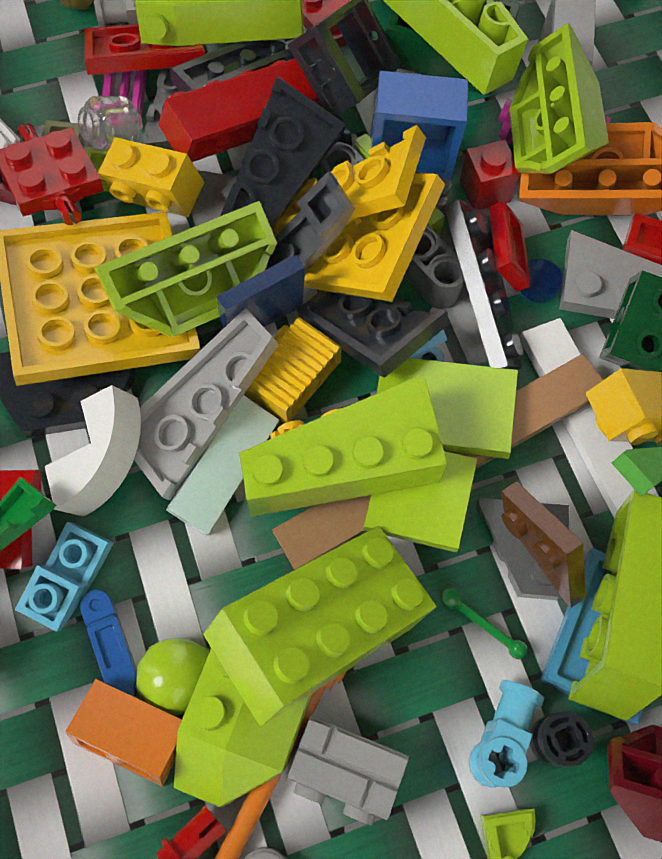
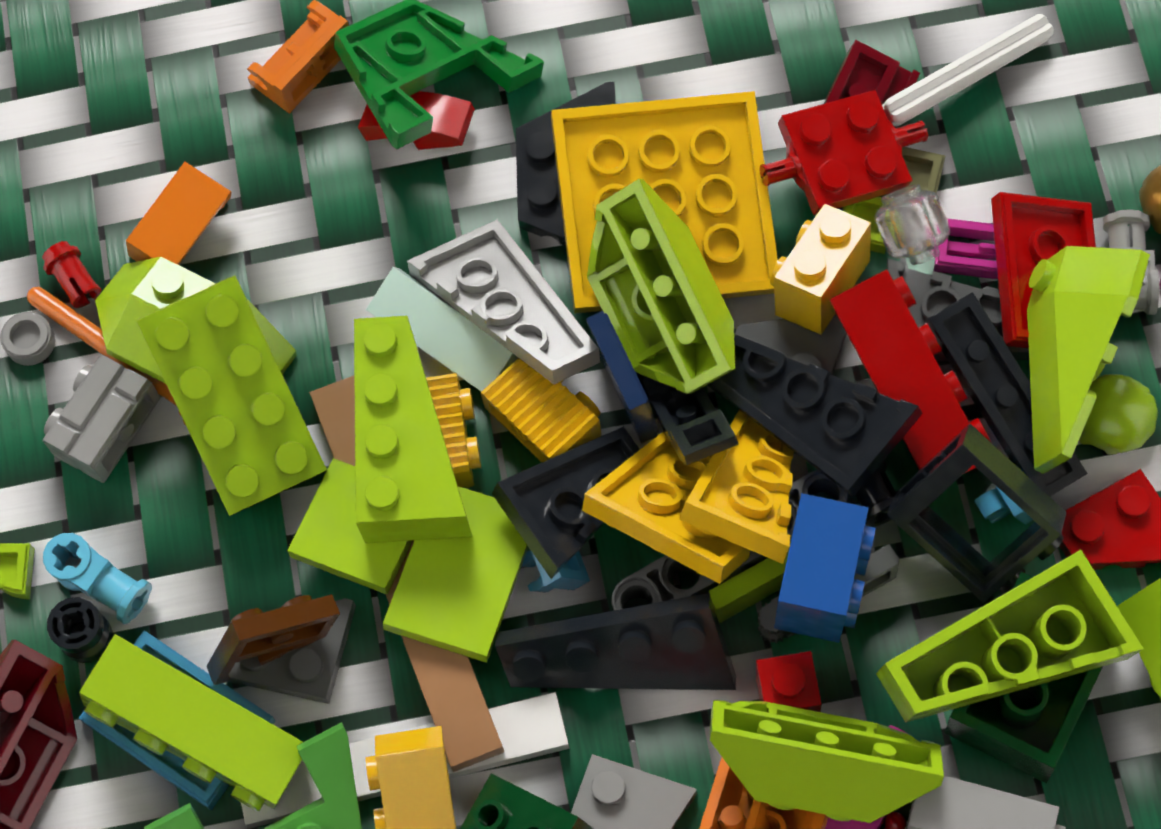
camera: 110 degrees right, 0 degrees up
medium azure slope [15,522,114,632] -> none
white brick [45,385,141,517] -> none
blue piece [80,590,137,698] -> none
lime hair [136,638,210,716] -> none
green hinge [441,588,528,660] -> none
red tile [489,201,531,292] -> none
clear blue tile [520,259,563,303] -> none

